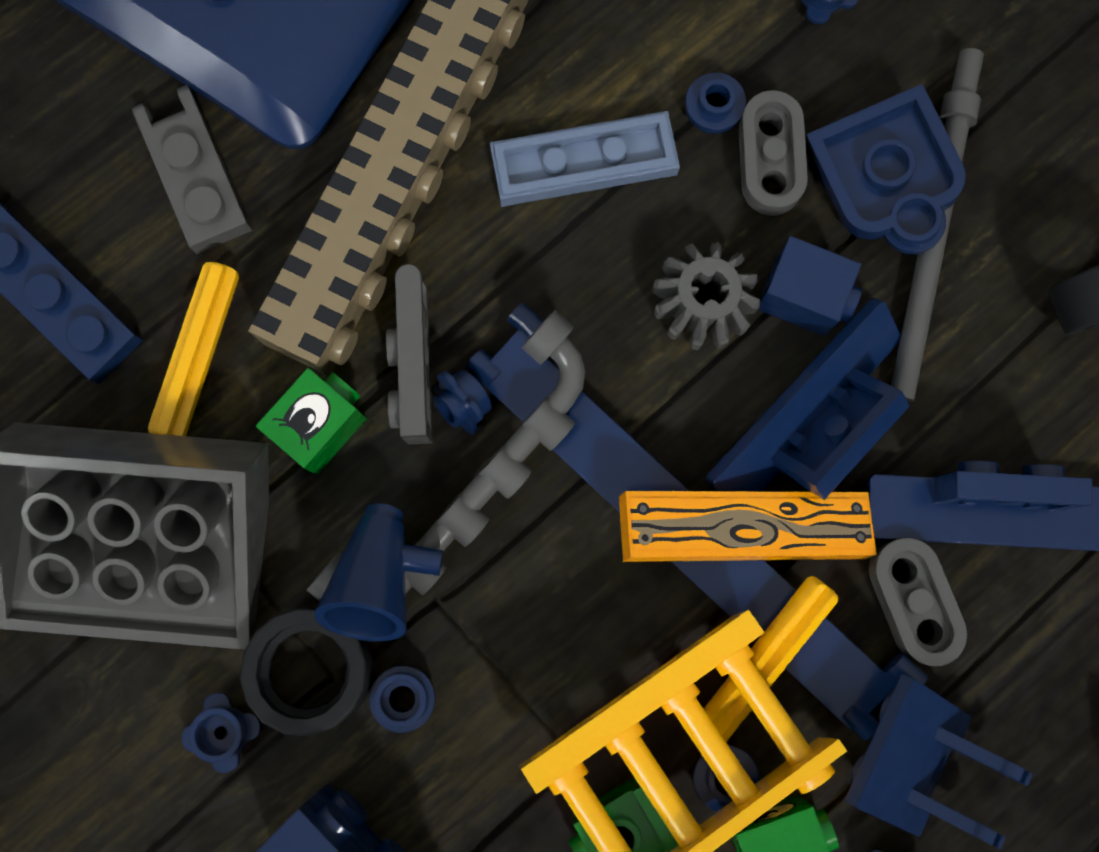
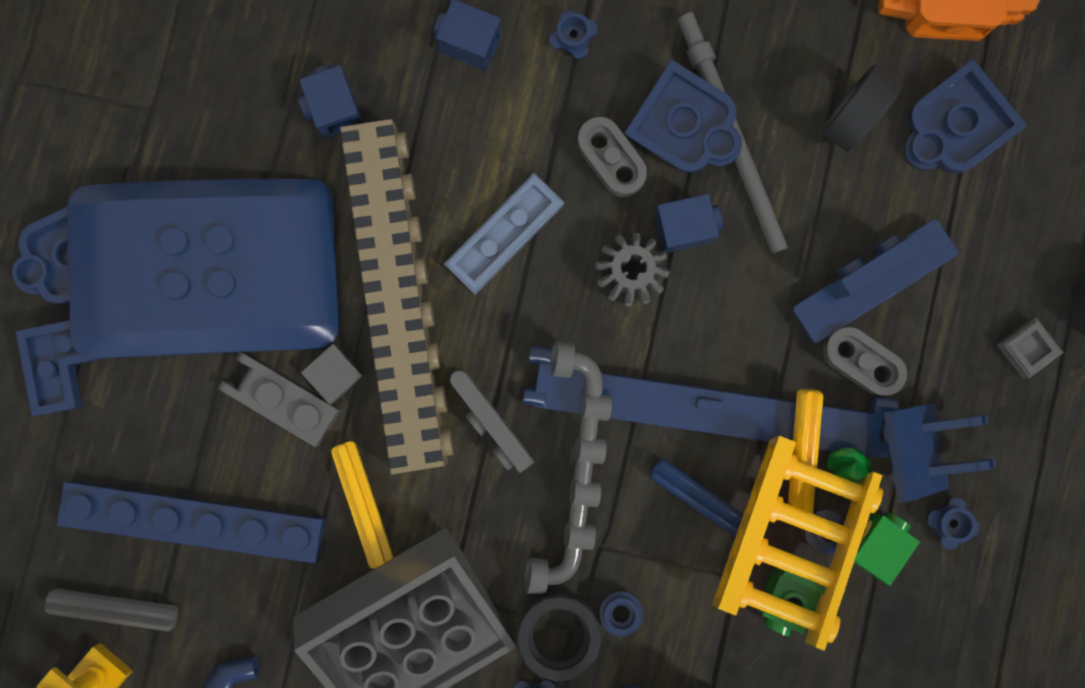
camera: 35 degrees left, 5 degrees up
green brick [256,368,367,475] -> none
dark blue piece [314,503,443,641] -> none
dark blue plate [433,370,491,435] -> none
light orange tile [619,491,877,562] -> none
dark blue plate [685,72,746,134] -> none
dark blue bracket [706,298,910,500] -> none
none -> dark grey tile [301,344,364,405]
none -> dark blue axle [649,459,743,537]
none -> green plate [827,447,872,483]

